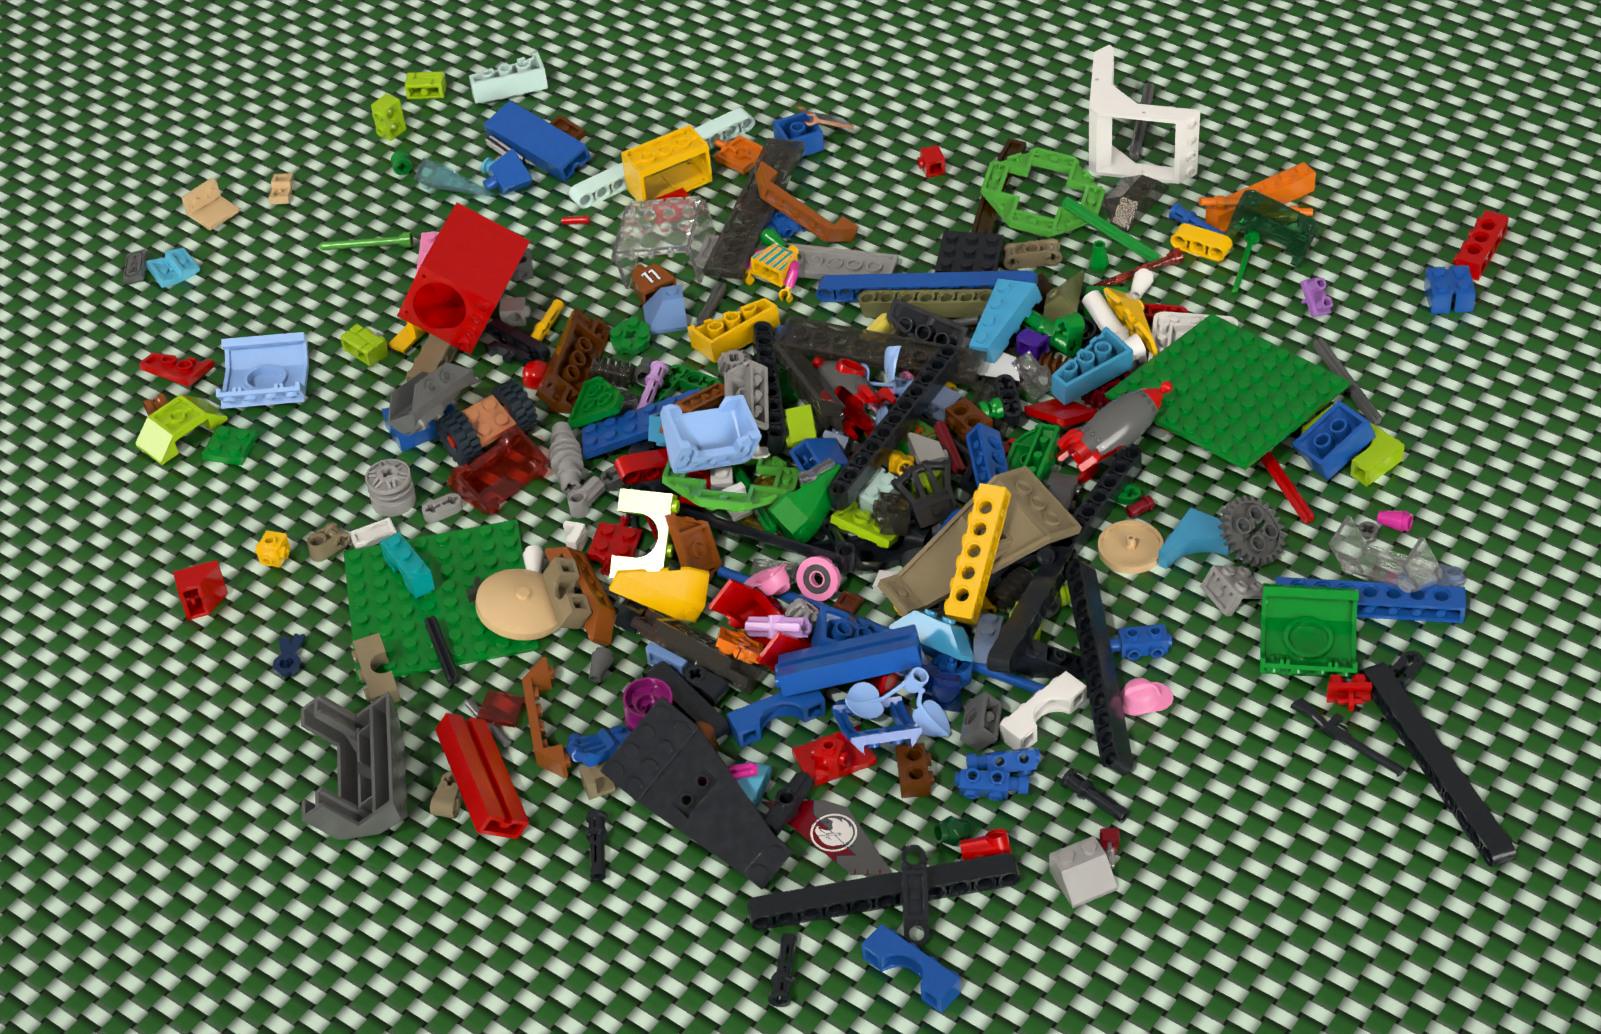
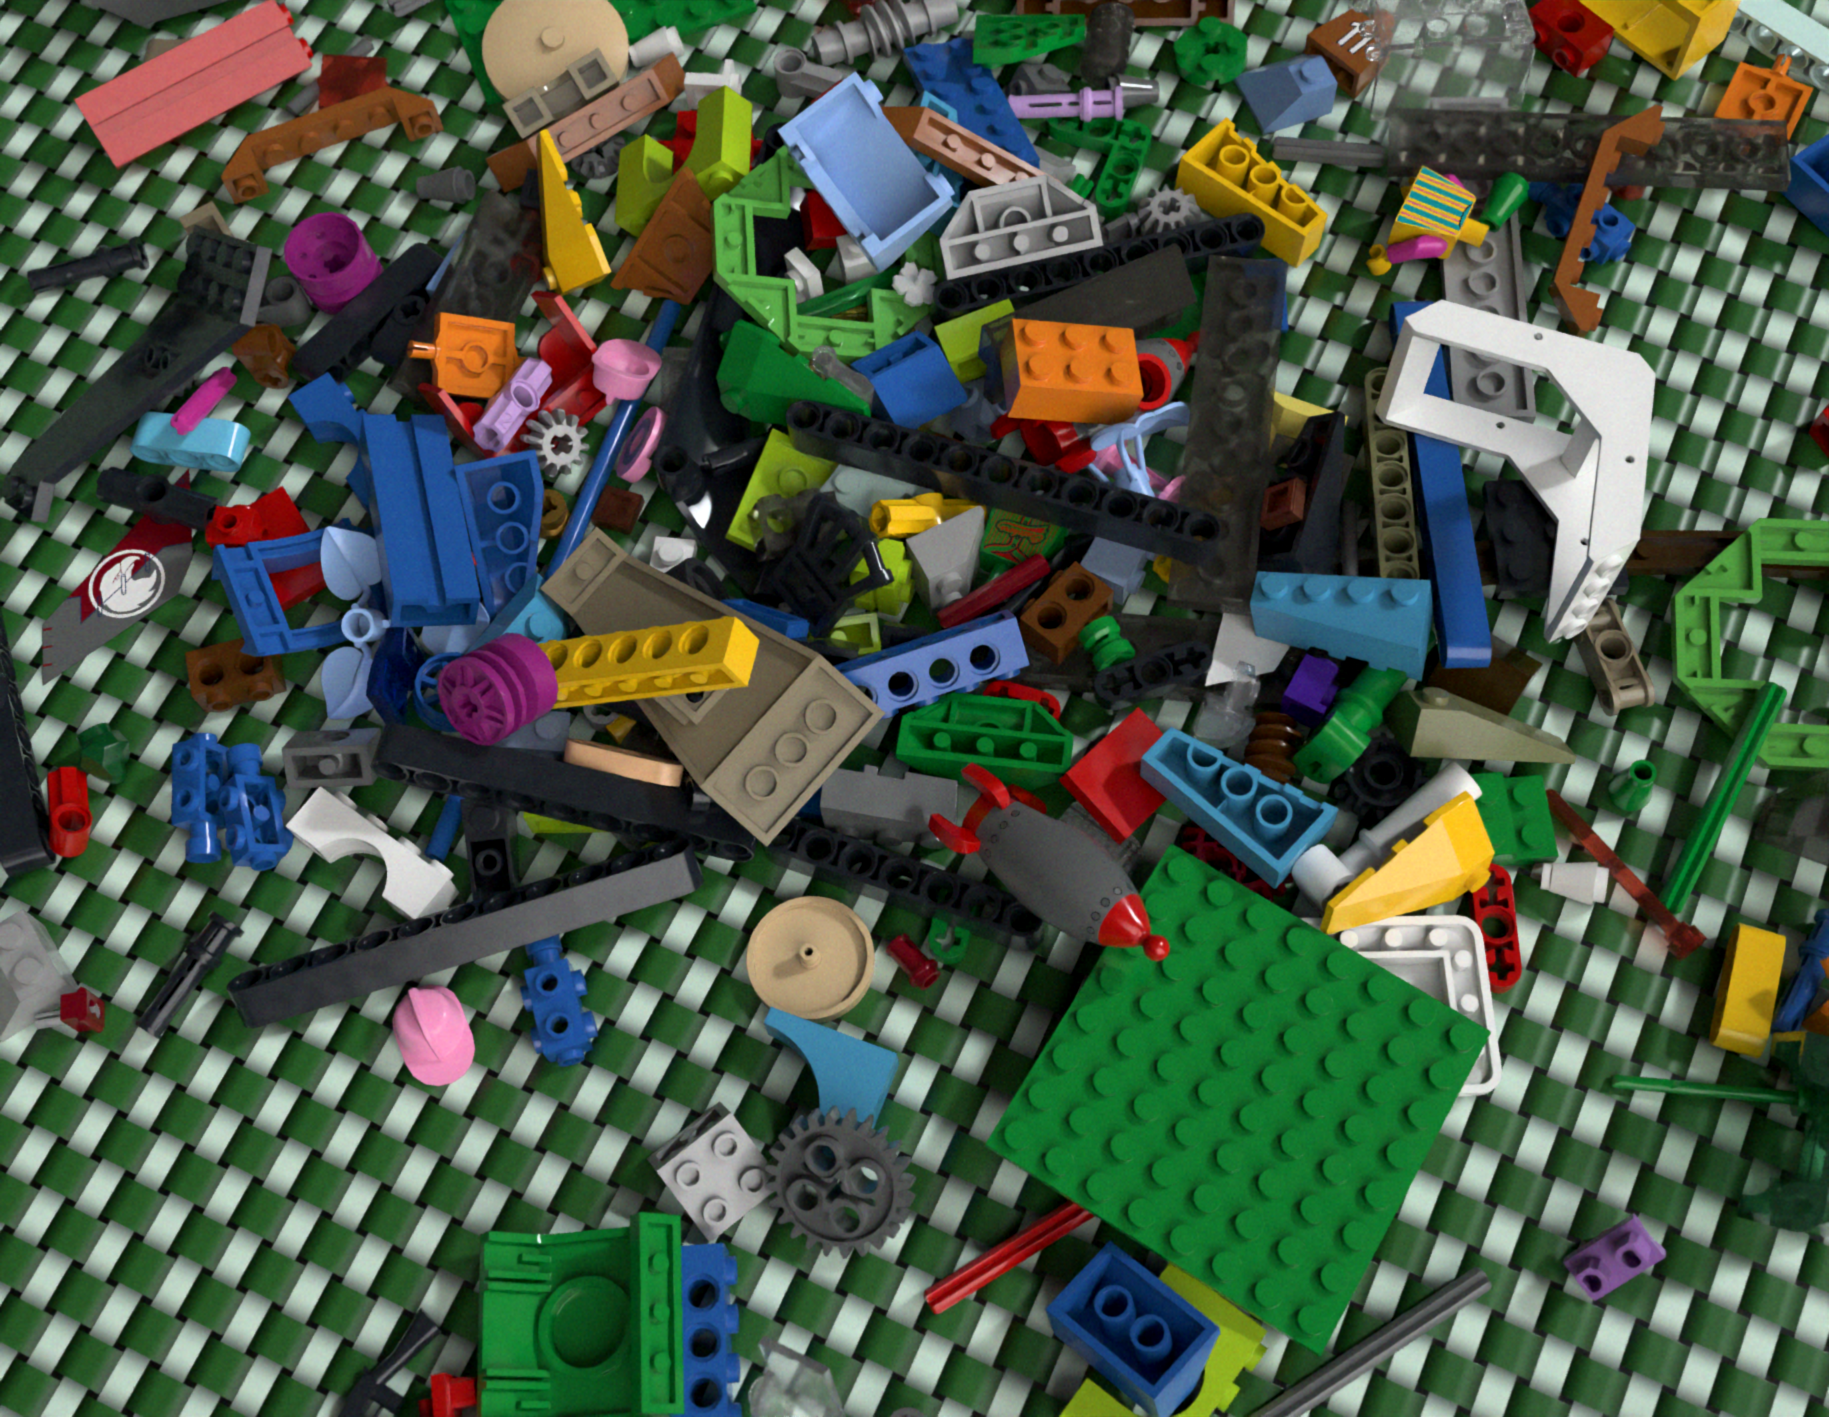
camera: 80 degrees right, 20 degrees up
blue plate [566,725,631,767] -> none
none -> magenta wheel [438,633,558,746]
none -> light nougat beam [563,739,684,786]
none -> orange brick [1000,318,1144,425]
none -> copper tile [1260,477,1307,531]
none -> white window [1375,299,1656,643]

